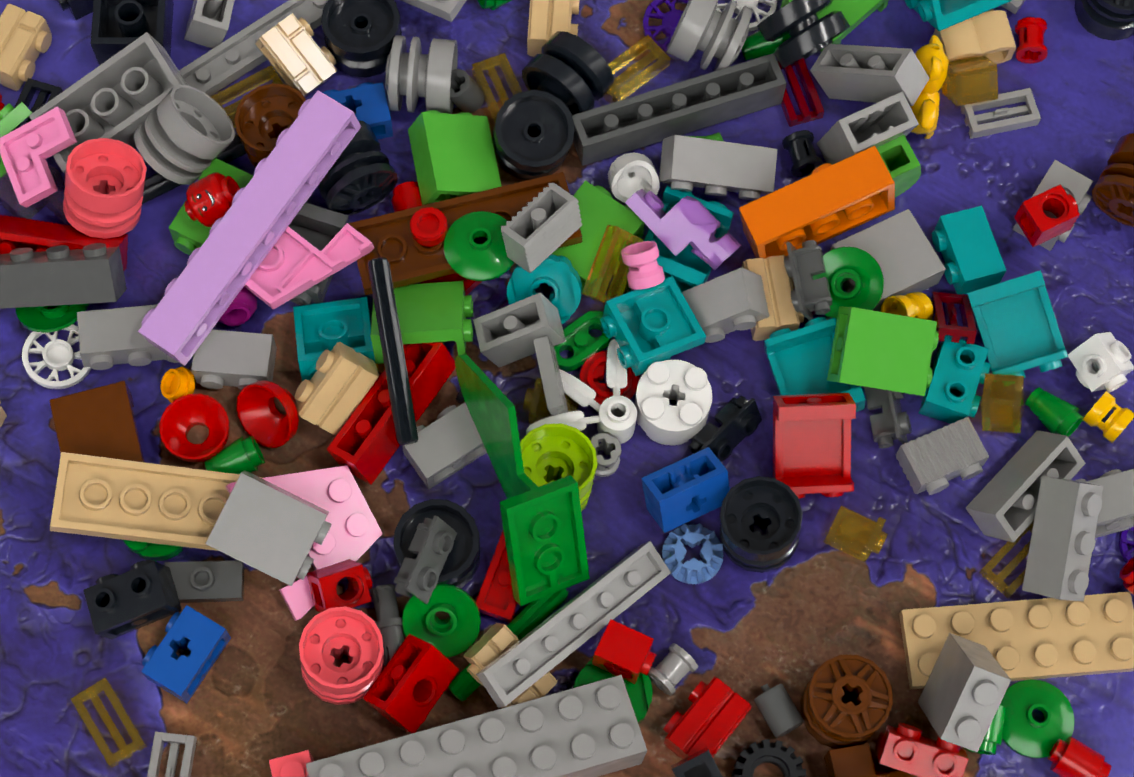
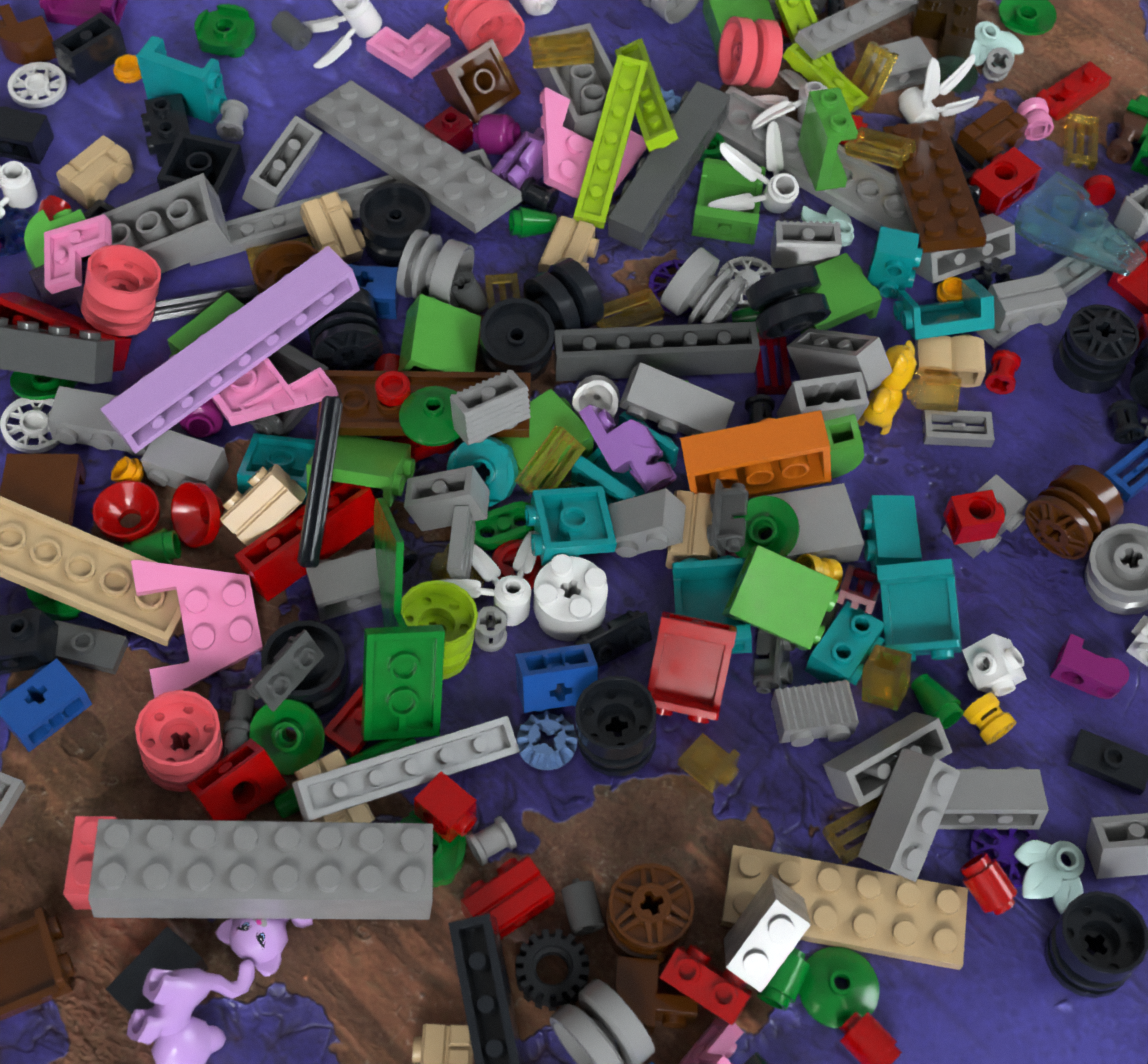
camera: 15 degrees right, 10 degrees down
light grey wheel [134,84,235,185] -> none
red head [184,172,240,227] -> none
light grey brick [206,470,332,586] -> none
red brick [307,559,372,613] -> none
bright pink wheel [621,241,665,290] -> none

